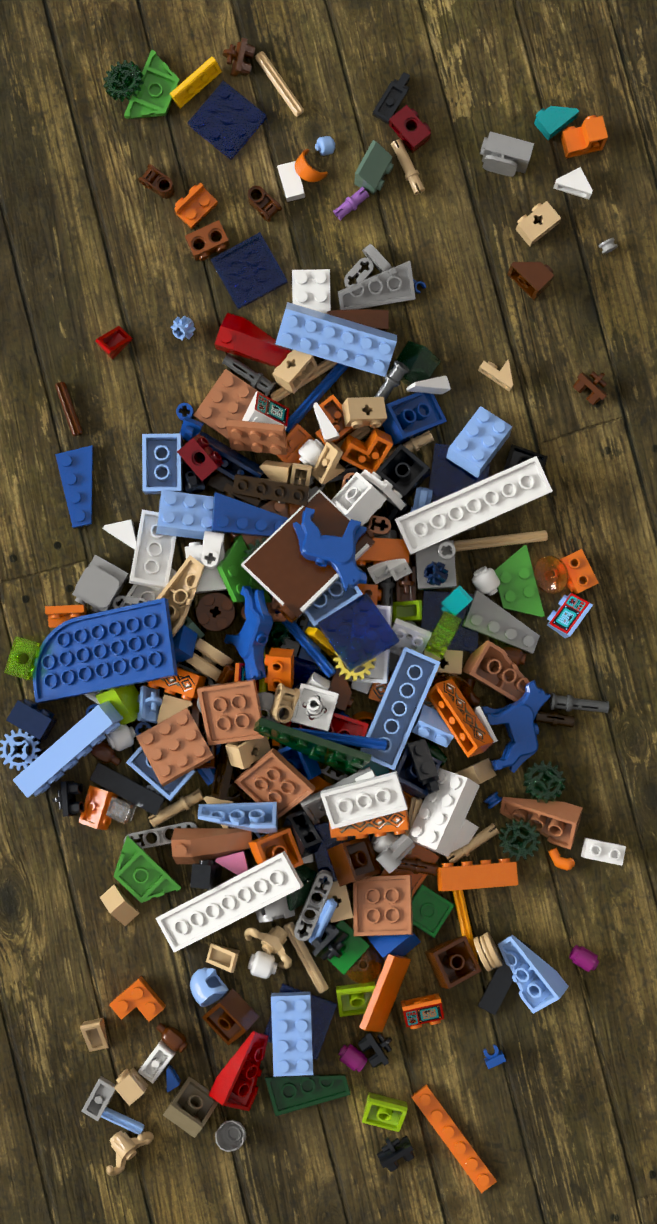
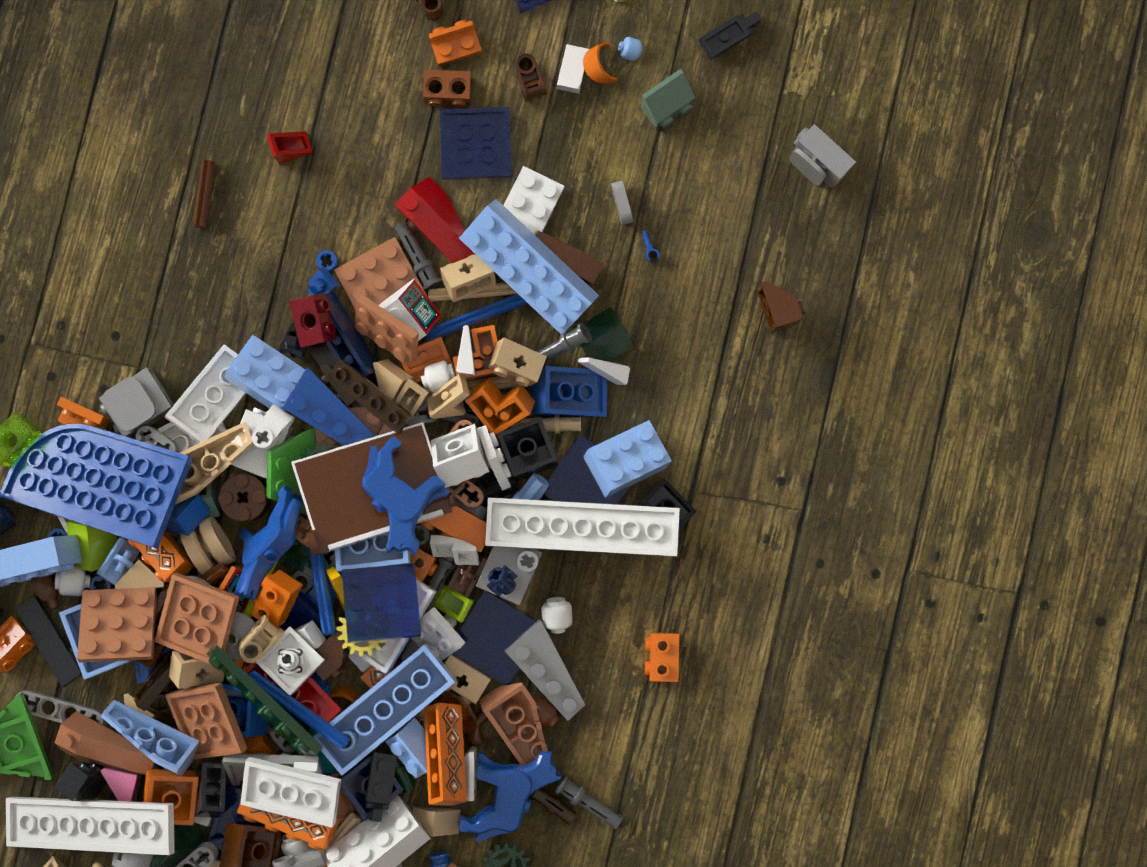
camera: 25 degrees right, 0 degrees up
blue wing [55,445,93,528] -> none
white slope [102,520,137,550] -> none
clear slope [106,797,137,823] -> none
light blue brick [142,433,183,494] -> none
tan pin [148,788,204,827] -> none
light blue gear [171,316,196,340] -> none
medium lavender pin [333,187,369,221] -> none
light grey wing [338,261,416,310] -> none
light grey beam [344,258,374,288] -> none
dark red brick [389,105,431,153] -> none
tan pin [391,139,425,195] -> none
clear neon green brick [426,611,462,659] -> none
teal slope [441,585,473,618] -> none
tan axle [454,530,548,552] -> none
tan slope [478,360,513,392] -> none
bright green wing [495,545,545,617] -> none
tan brick [516,201,561,246] -> none
clear orange dish [533,556,568,593] -> none
teal slope [534,106,580,141] -> none
slope [547,593,593,638] -> none
white slope [553,167,593,200] -> none
orange brick [560,115,608,159] -> none
reddish brown hips [573,371,608,405] -> none
light grey bush [599,238,618,255] -> none

